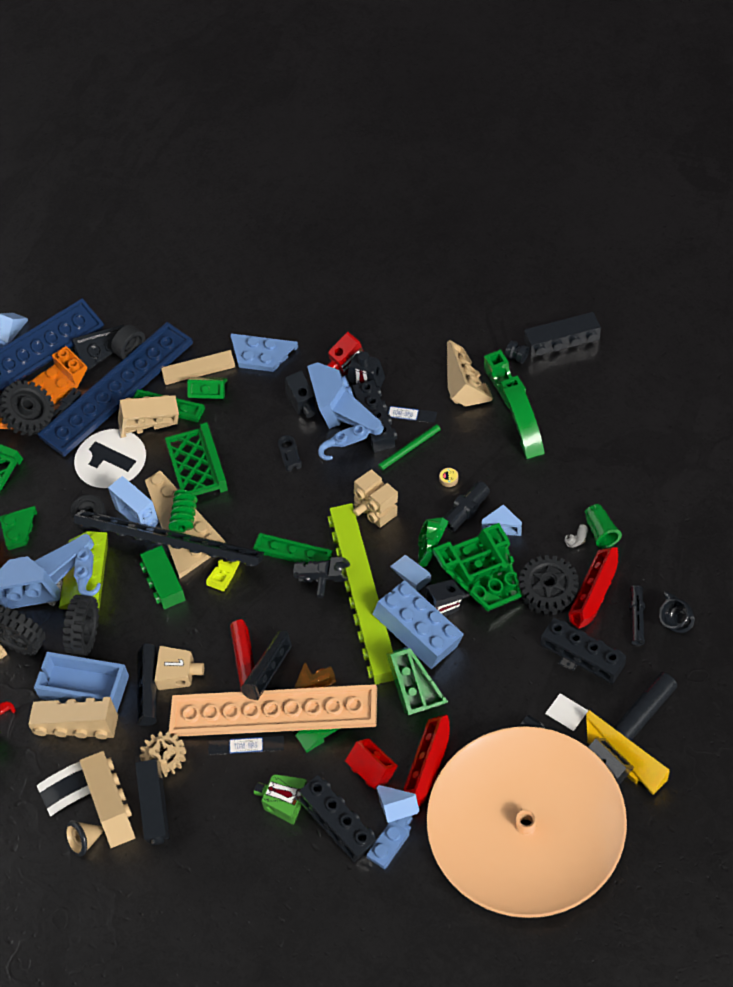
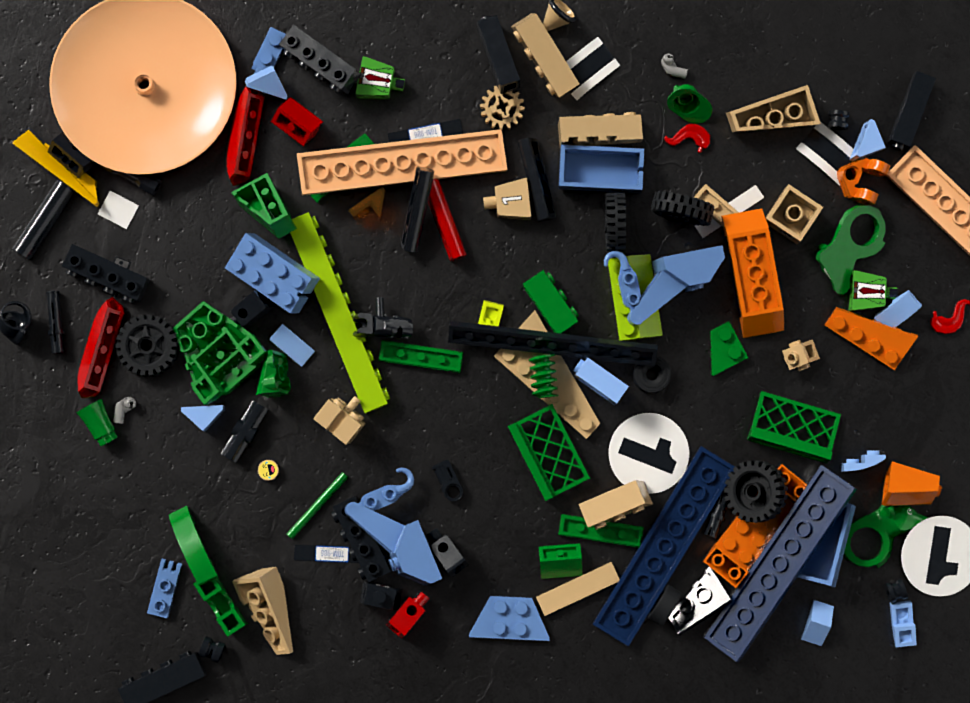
camera: 160 degrees right, 30 degrees up
none -> medium blue hinge [147,558,182,618]

